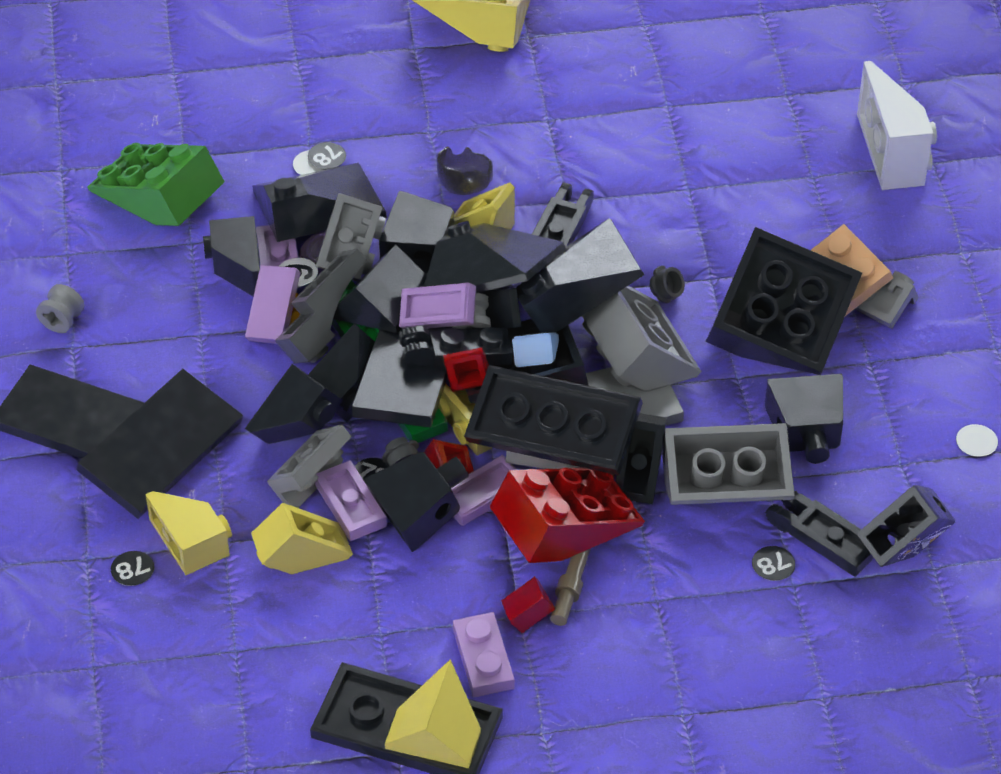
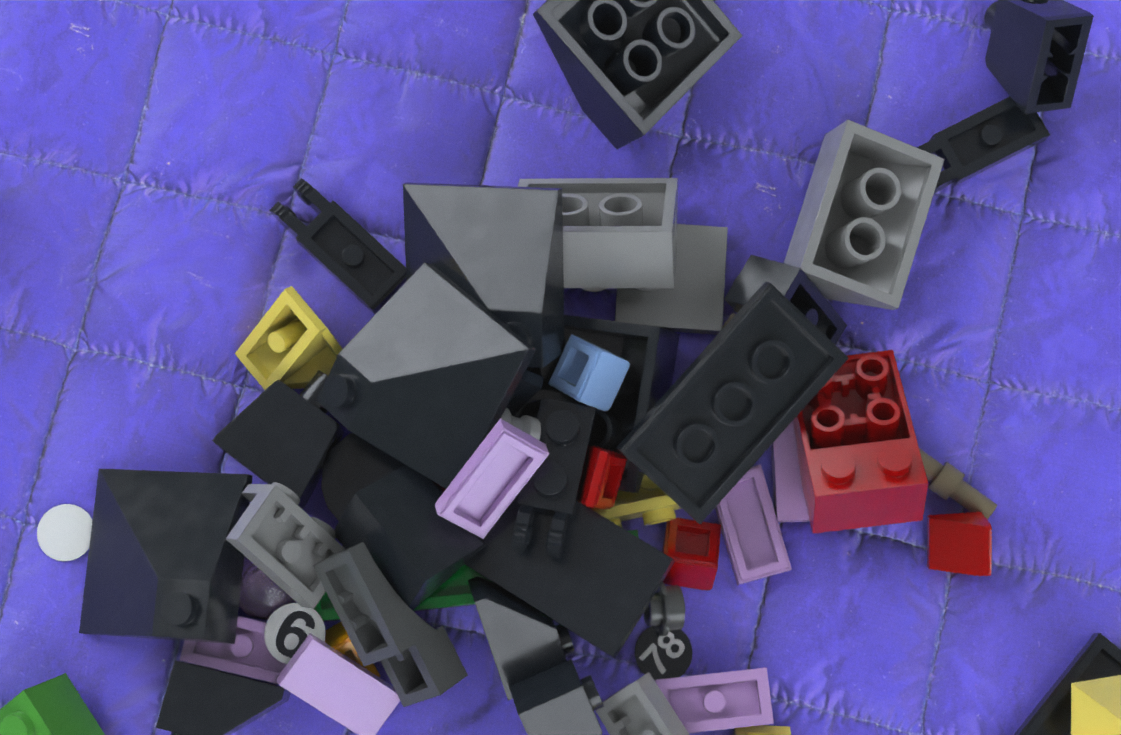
camera: 75 degrees left, 30 degrees up
sticker [308,142,346,169] -> none
black torso [364,452,469,552] -> none
clear smoke hair [436,147,493,195] -> none
lavender plate [453,612,515,698] -> none
dark grey plate [650,266,685,303] -> none
black sticker [752,546,795,581] -> none
torso [765,373,843,464] -> none

